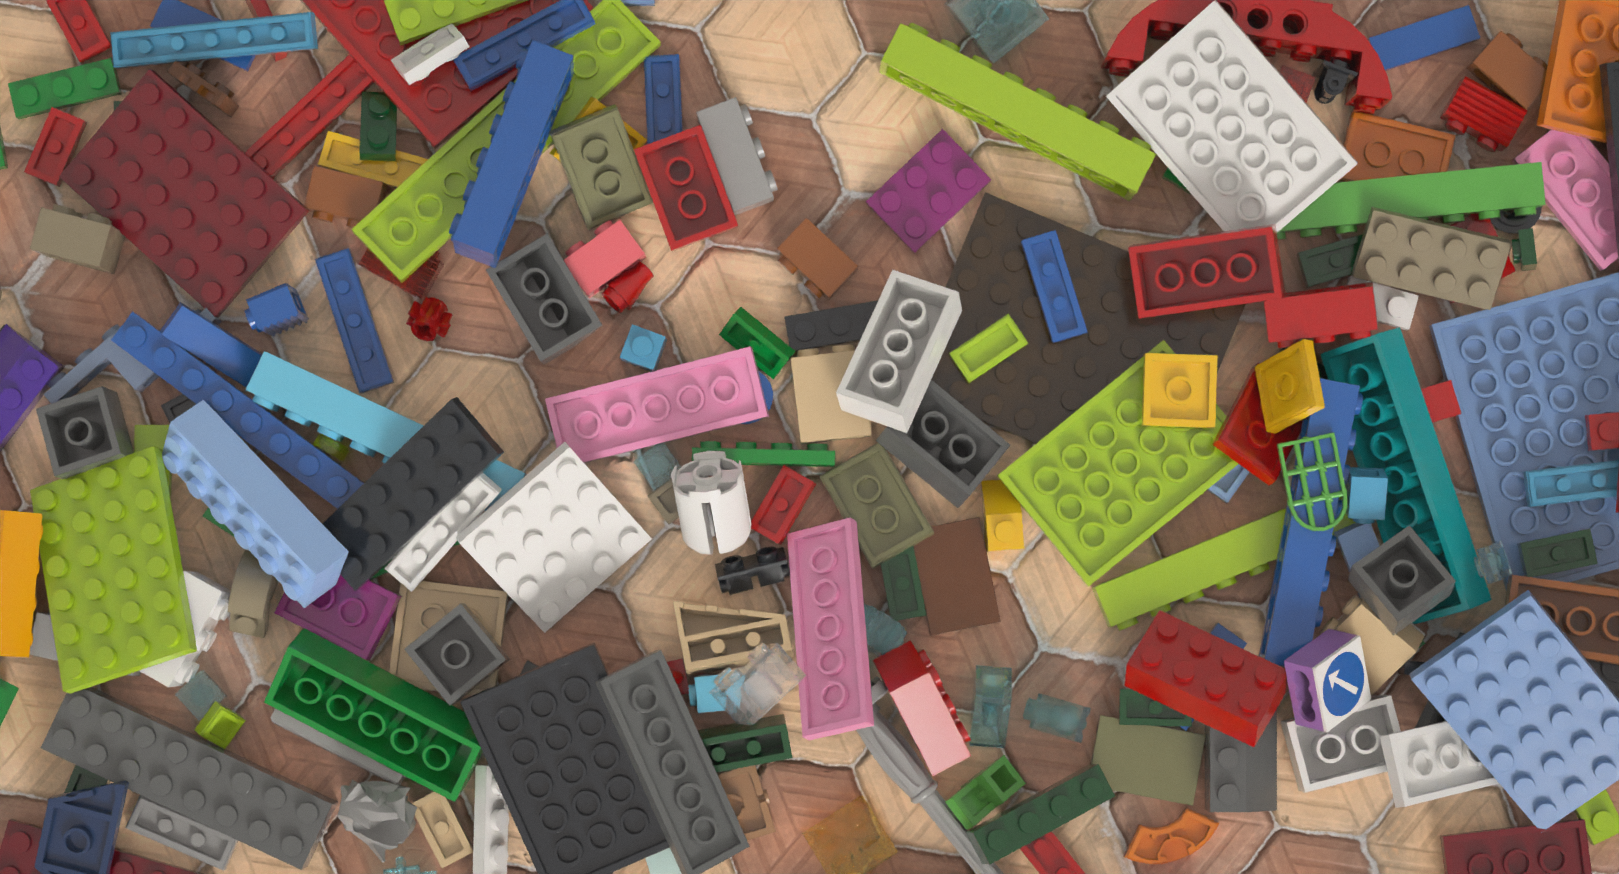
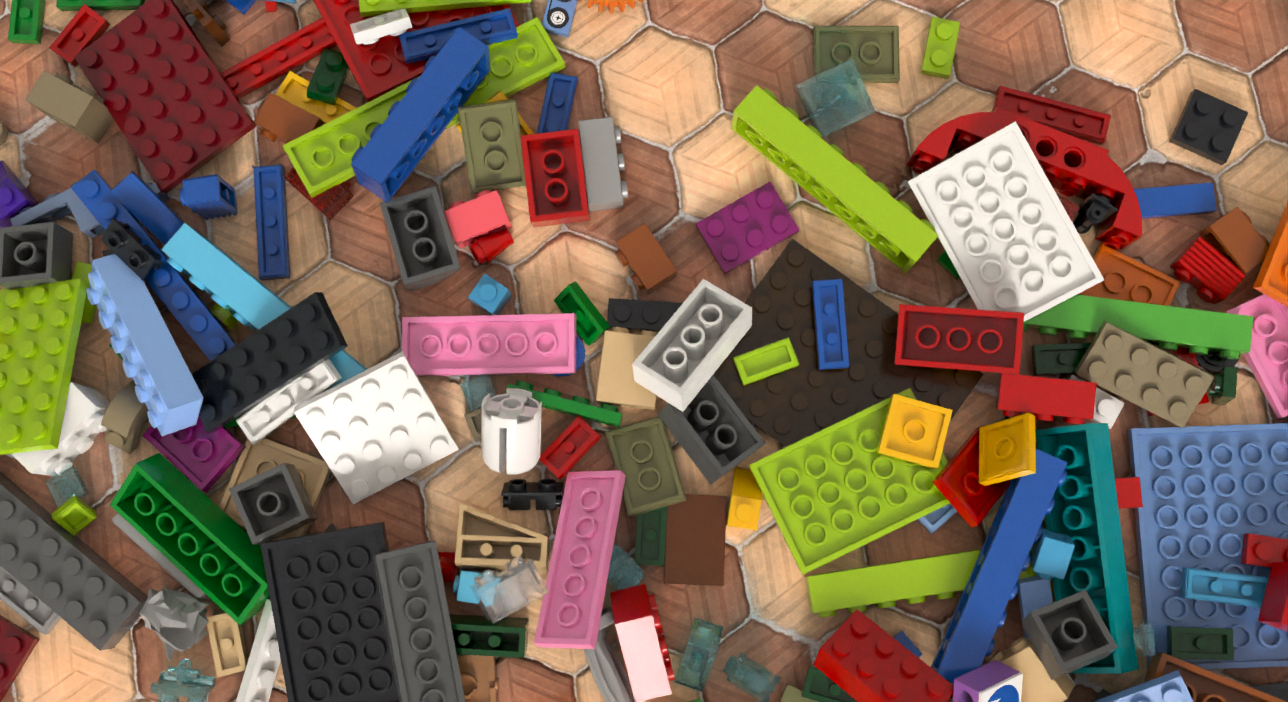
camera: 20 degrees right, 5 degrees down
red gear [406,297,453,341] -> none
bright green window [1277,432,1347,531] -> none
none -> black hinge [101,218,163,280]

